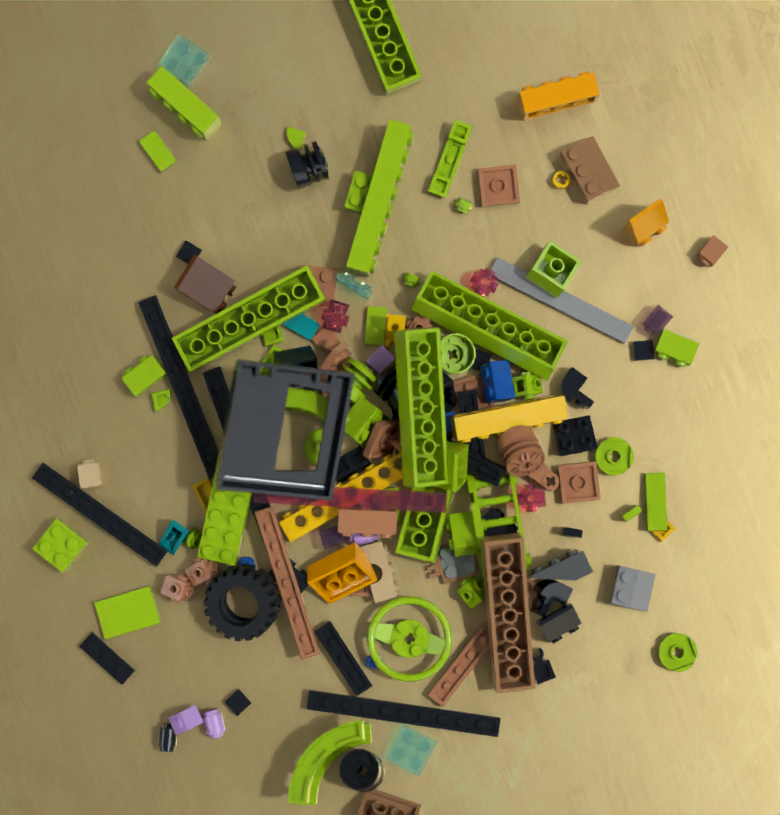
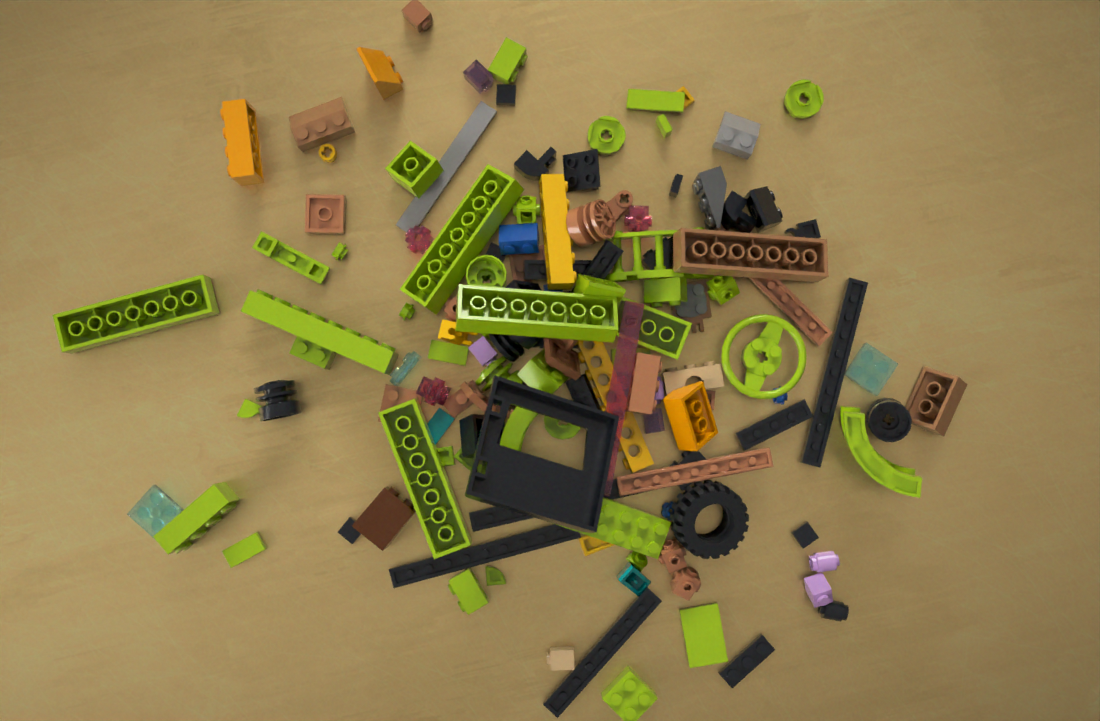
camera: 85 degrees left, 0 degrees up
nougat plate [558,462,601,504] -> none

